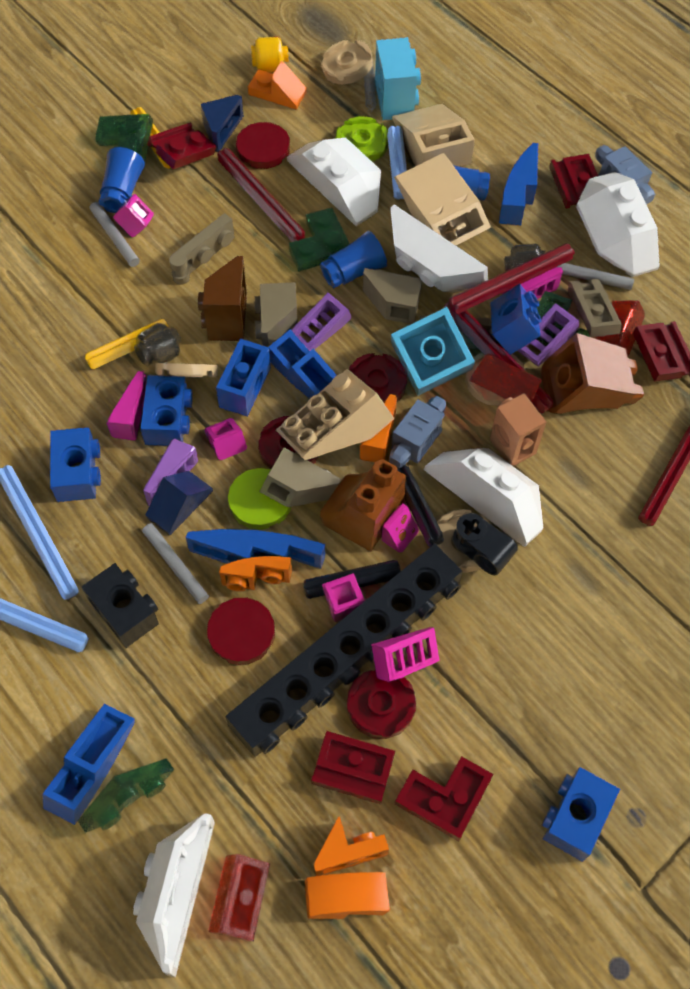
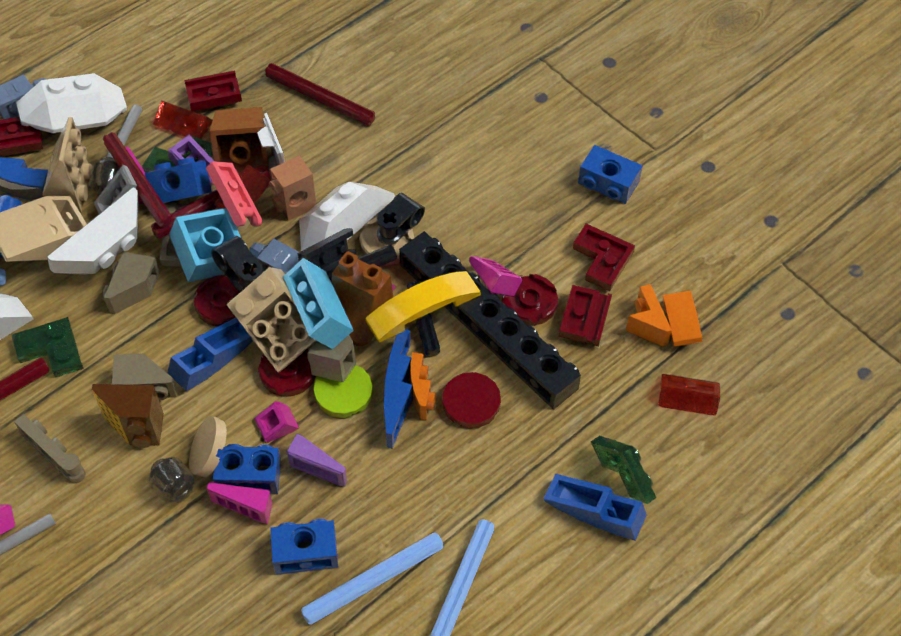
camera: 90 degrees left, 5 degrees down
black brick [81,563,159,648] -> none
yellow axle [85,319,170,369] -> none
white wedge [133,814,215,977] -> none
light grey bar [142,523,209,604] -> none
dark blue slope [145,471,213,536] -> none
blue brick [216,339,271,417] -> none
medium lavender slope [291,293,352,351] -> none
blue plant [320,231,387,289] -> none
dark pink slope [322,573,365,622] -> none
dark tan plate [568,279,622,337] -> none
none -> tan slope [43,117,93,212]
none -> light grey slope [94,165,137,214]
none -> coral hinge [206,161,262,227]
none -> black piece [211,236,262,292]
none -> white piece [257,113,285,176]
none -> medium azure brick [283,258,354,349]
none -> black hinge [297,228,357,272]
none -> yellow slope [365,271,481,343]

